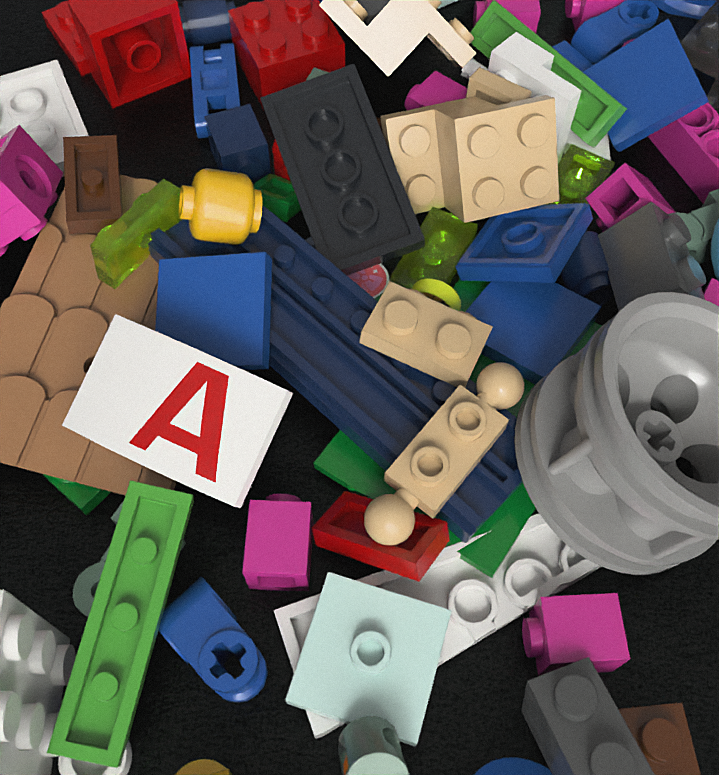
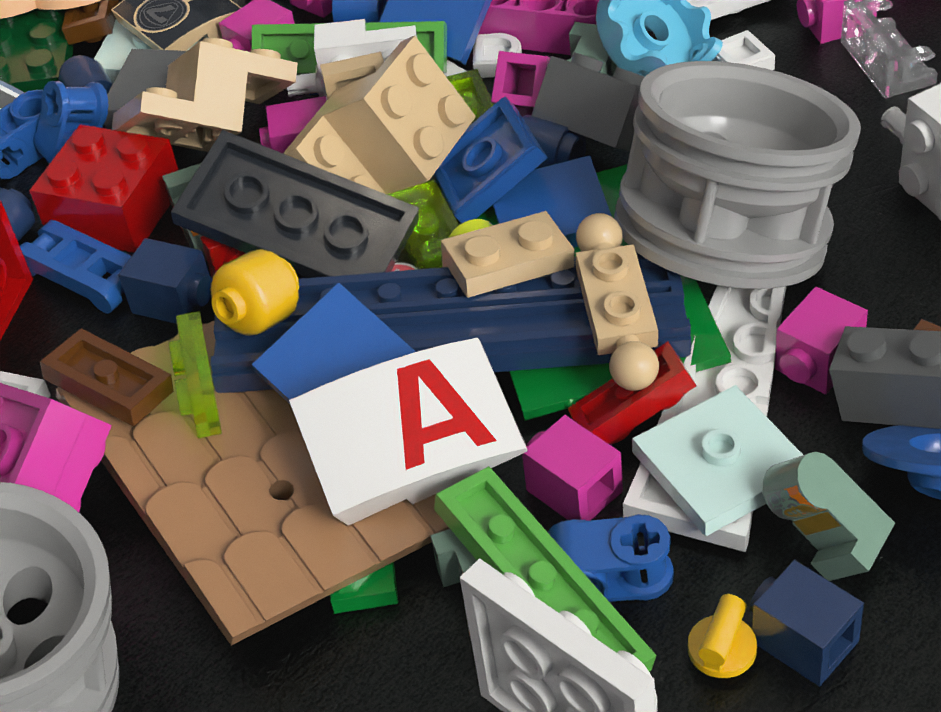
camera: 40 degrees left, 15 degrees down
none -> white tile [473,33,522,78]

